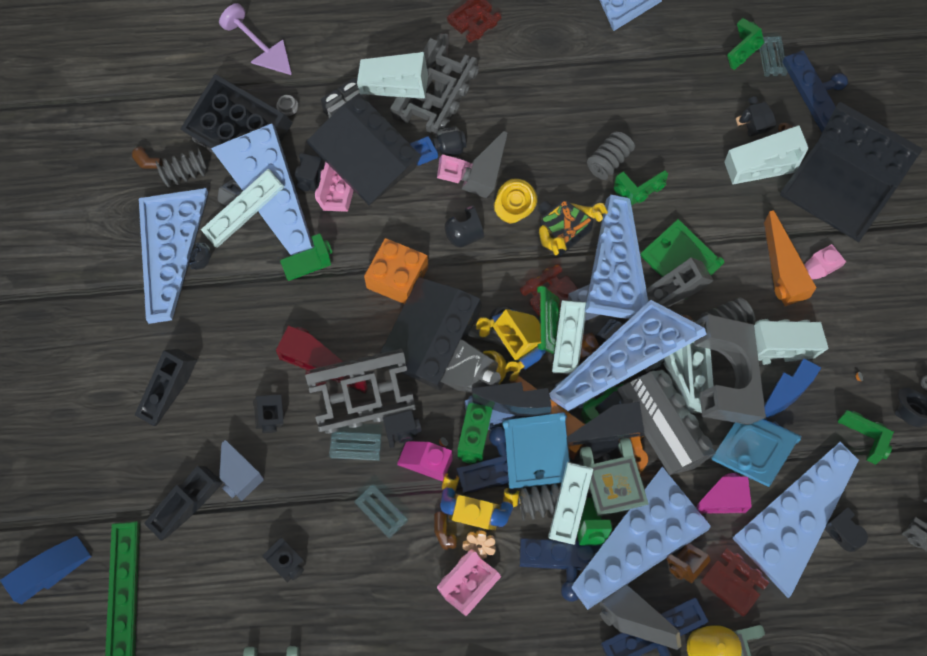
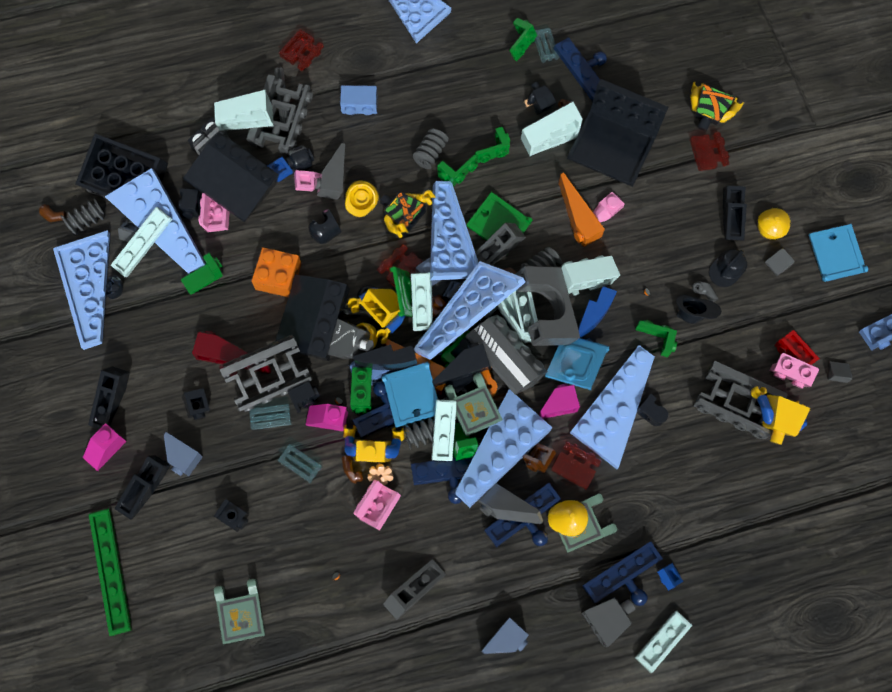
camera: 15 degrees left, 5 degrees up
blue slope [0,536,92,605] -> none
lavender piece [219,3,291,75] -> none
light grey plate [276,95,298,116] -> none
none -> dark pink slope [83,423,126,471]
none -> medium blue brick [340,86,377,115]
none -> green bracket [475,127,510,163]

